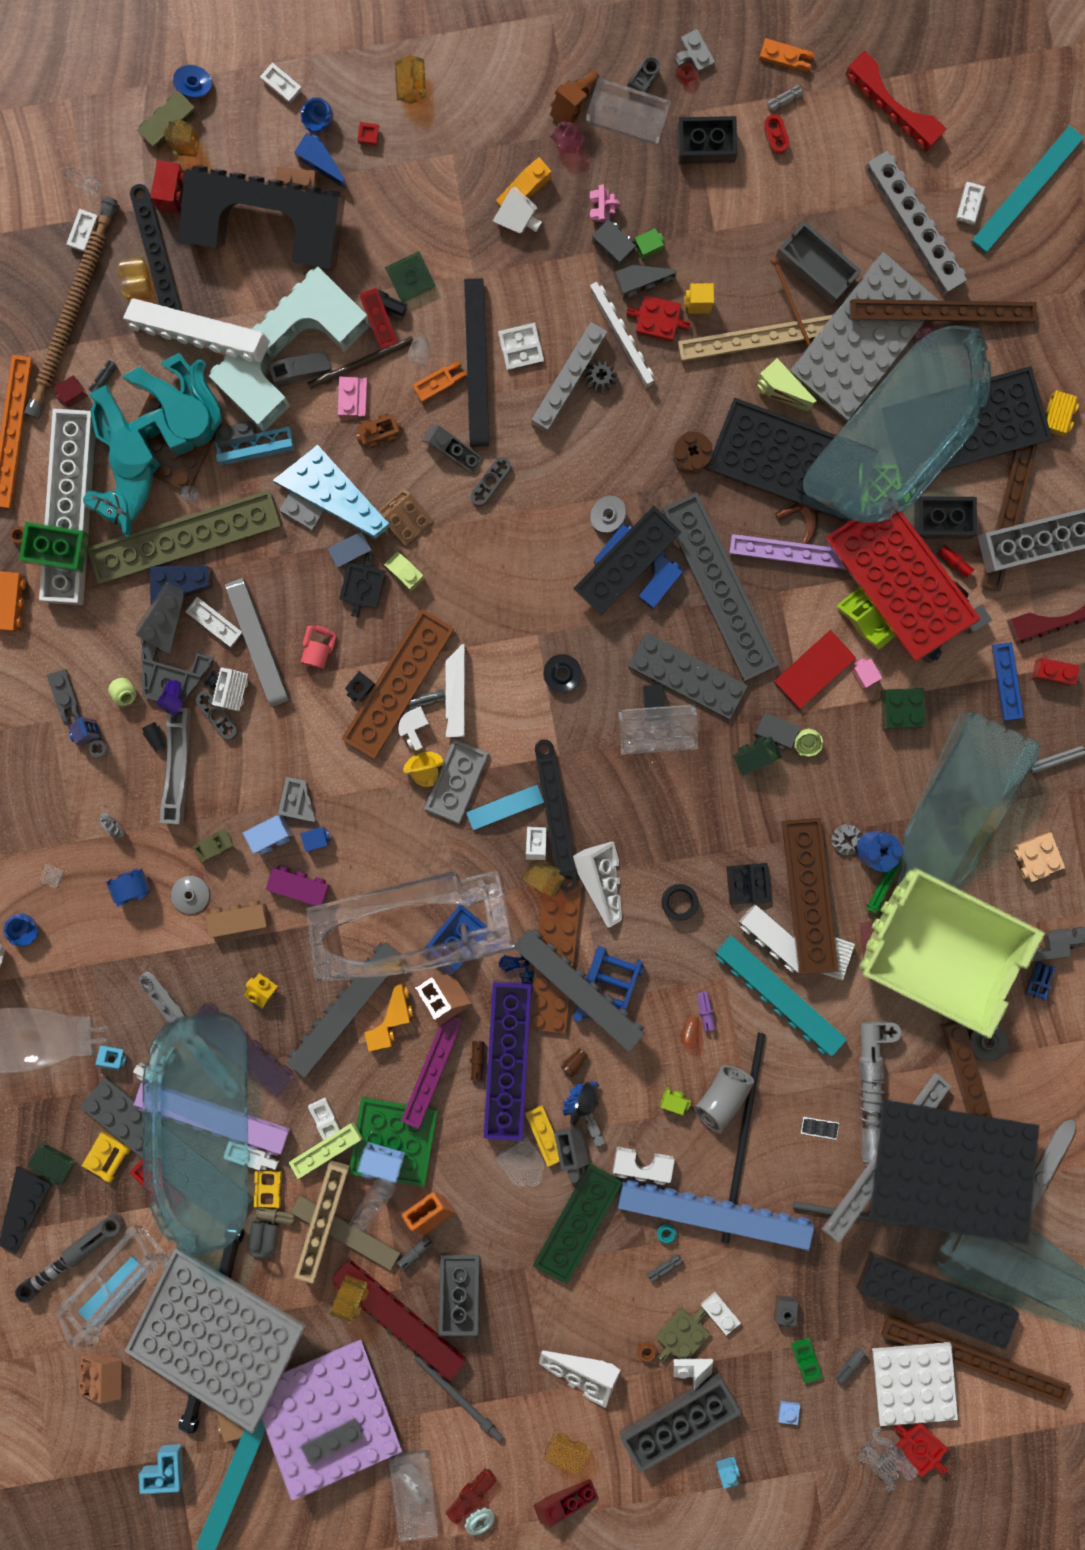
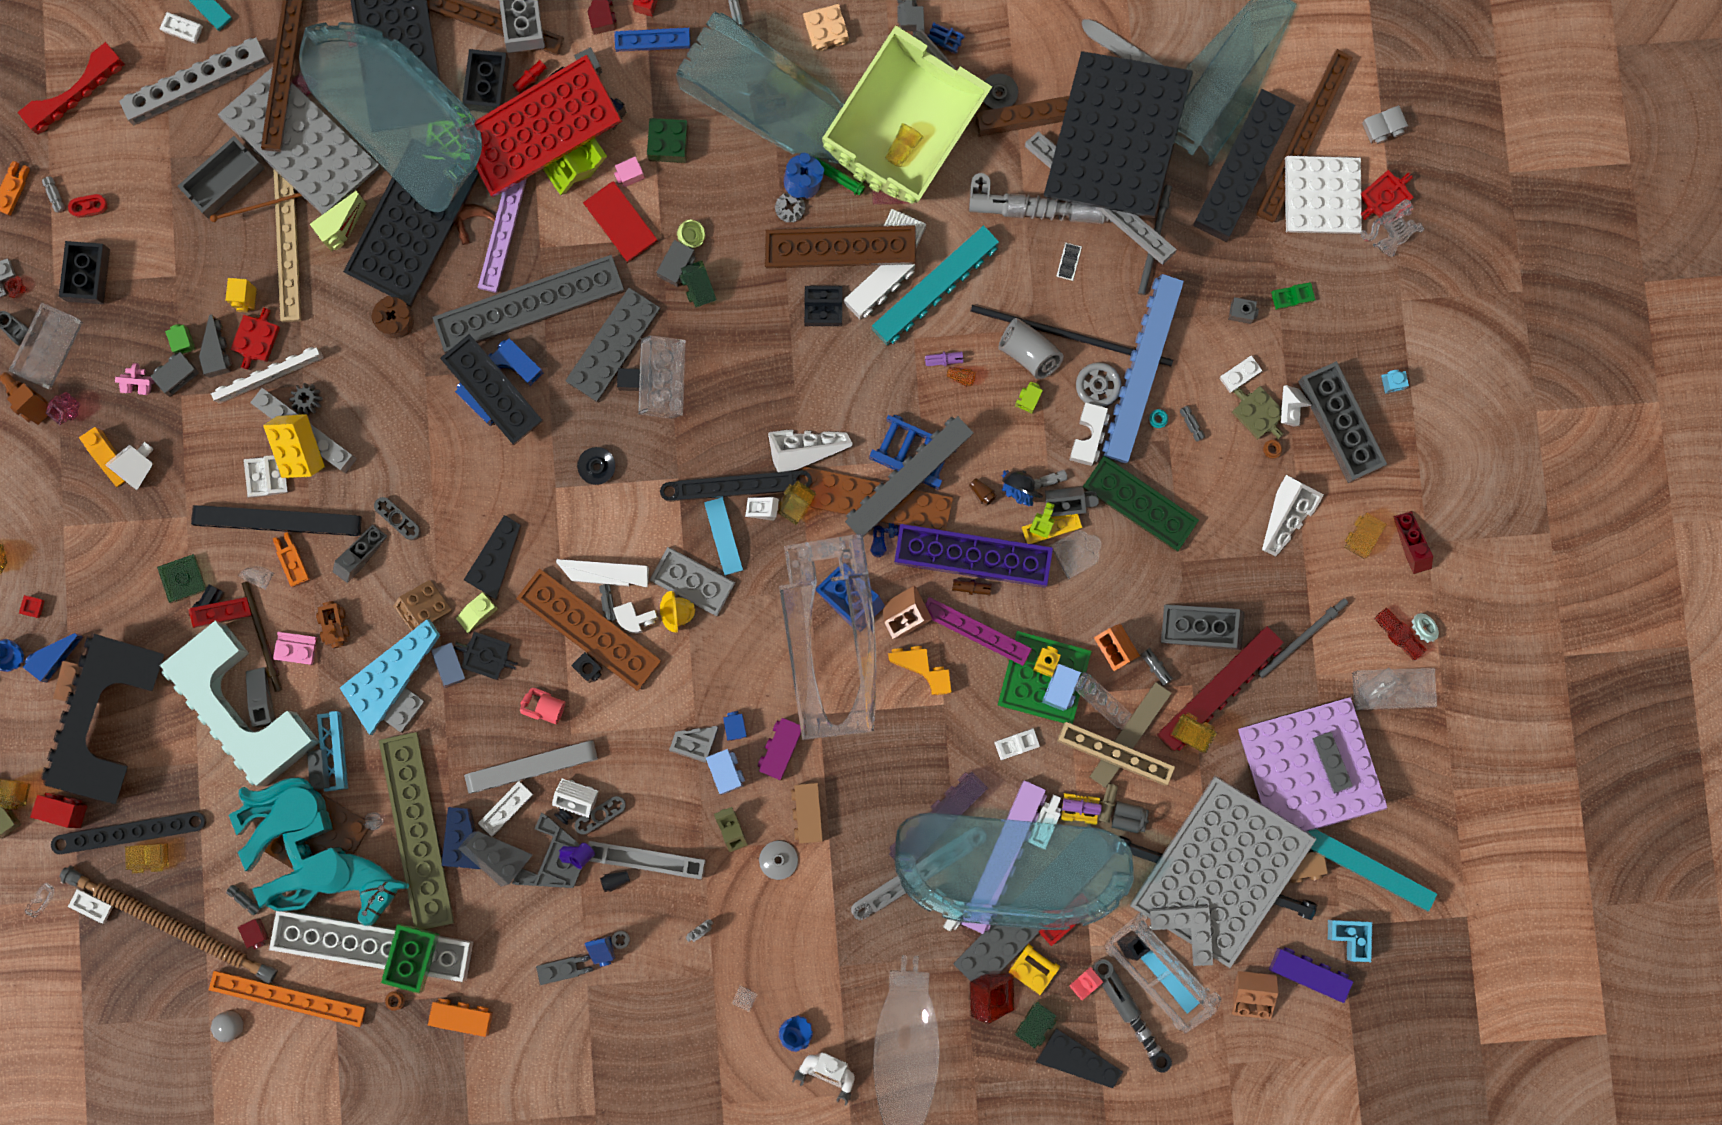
camera: 80 degrees left, 5 degrees down
medium azure brick [96,1045,126,1071] -> none
blue brick [106,868,151,907] -> none
yellowish green head [108,678,137,706] -> none
white brick [123,298,270,362] -> none
yellow brick [243,973,278,1009] -> none
dark grey brick [287,942,404,1078] -> none
yellowish green plate [289,1122,363,1179] -> none
light grey dish [590,496,627,533] -> none
black tyre [661,884,699,921] -> none
light blue plate [778,1401,800,1425] -> none
dark grey axle [835,1348,868,1384] -> none
none -> yellow brick [263,414,325,478]
none -> black wing [464,515,521,600]
none -> clear yellow plant [885,123,924,167]
none -> light grey axle [914,30,956,70]
none -> clear red slope [970,974,1014,1024]
none -> lime plate [1029,502,1055,538]
none -> yellow brick [1033,646,1061,677]
none -> medium lavender axle [1062,798,1102,815]
none -> coral bracket [1070,967,1103,1000]
none -> light grey plate [1076,363,1121,407]
none -> black brick [1117,931,1152,961]
none -> light grey plate [1150,906,1213,966]
none -> dark purple brick [1268,947,1353,1003]
none -> light grey brick [1362,106,1408,144]

